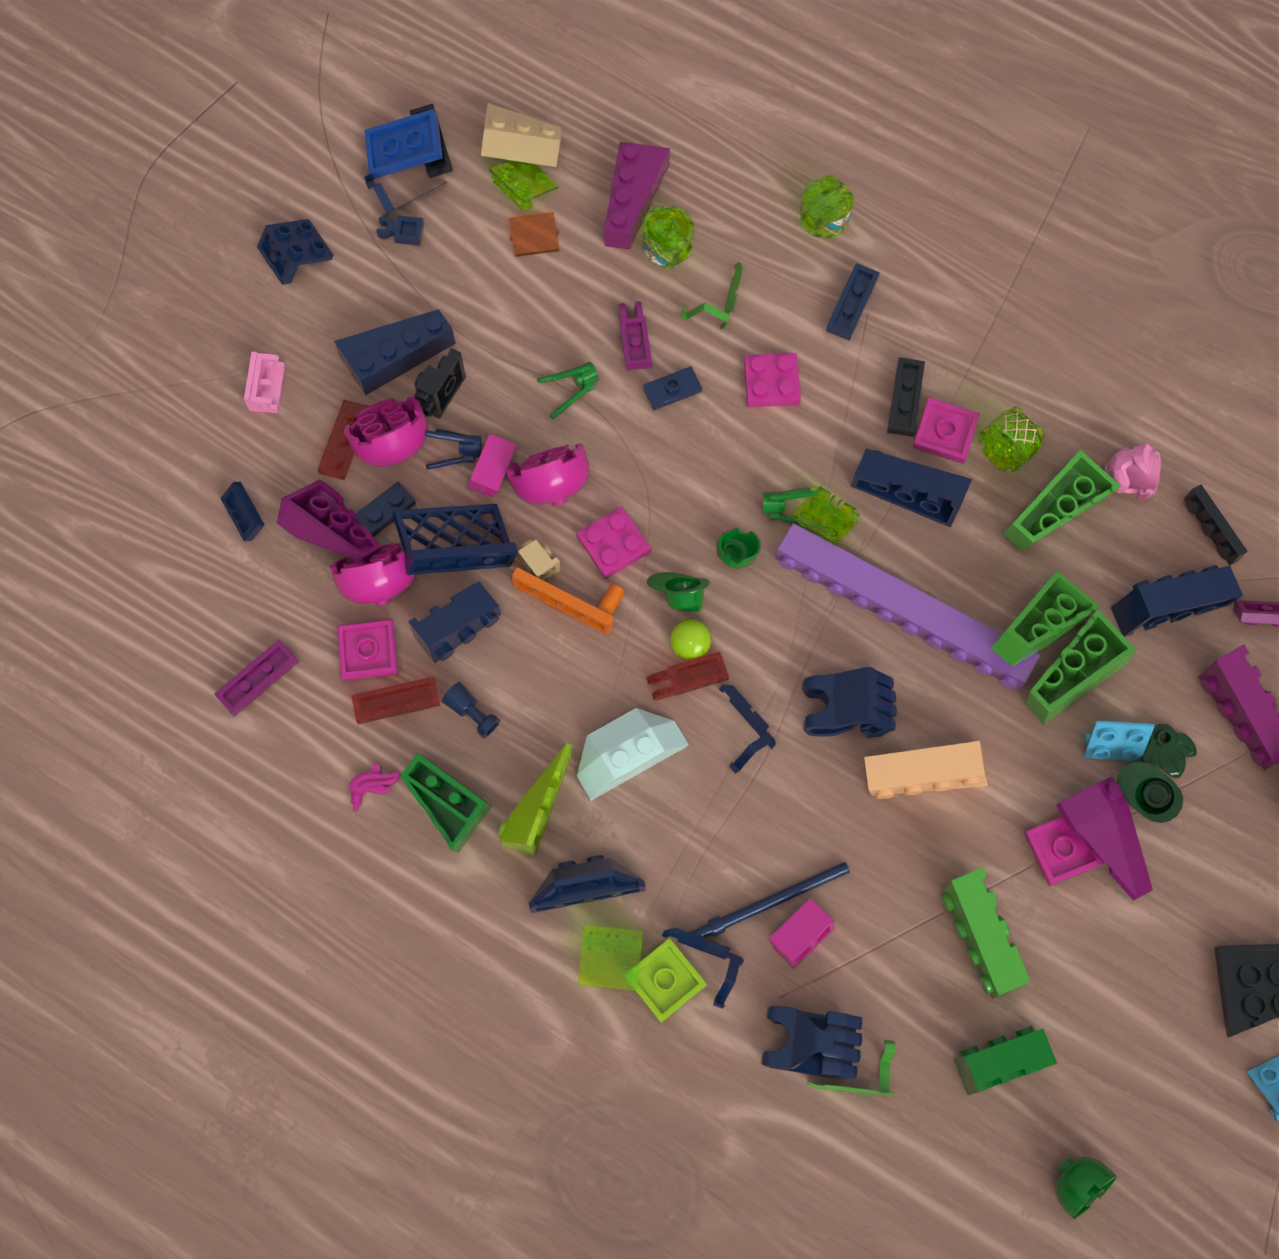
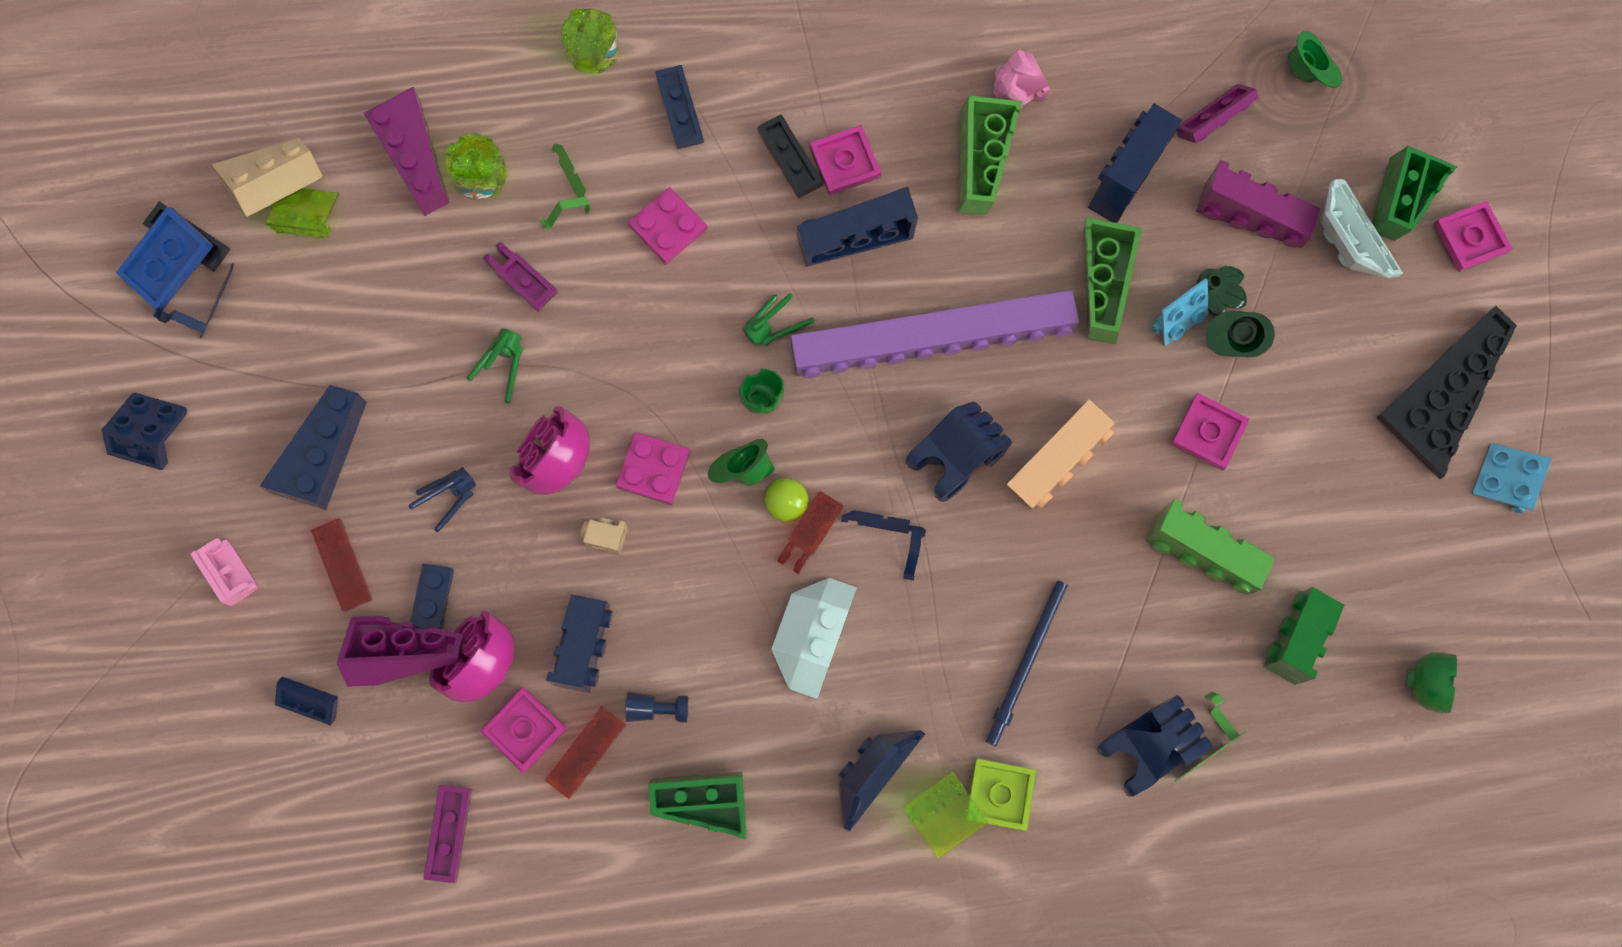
camera: 45 degrees left, 5 degrees up
dark pink cylinder [344,397,428,467] -> none
dark pink piece [349,763,400,812] -> none
dark blue plate [376,215,424,246] -> none
dark blue fence [392,504,518,575] -> none
black plate [414,348,466,419] -> none
dark pink hinge [468,433,517,497] -> none
lime wedge [498,743,573,857] -> none
clear orange piece [510,212,559,257] -> none
orange piece [512,567,625,636] -> none
dark blue plate [643,366,702,411] -> none
dark blue piece [662,928,744,1009] -> none
dark pink hinge [769,898,835,969] -> none
clear neon green hinge [790,485,860,546] -> none
clear neon green brick [979,407,1045,472] -> none
bright green wedge [990,571,1100,667] -> none
magenta wedge [1056,777,1153,901] -> none
black plate [1184,484,1248,566] -> none

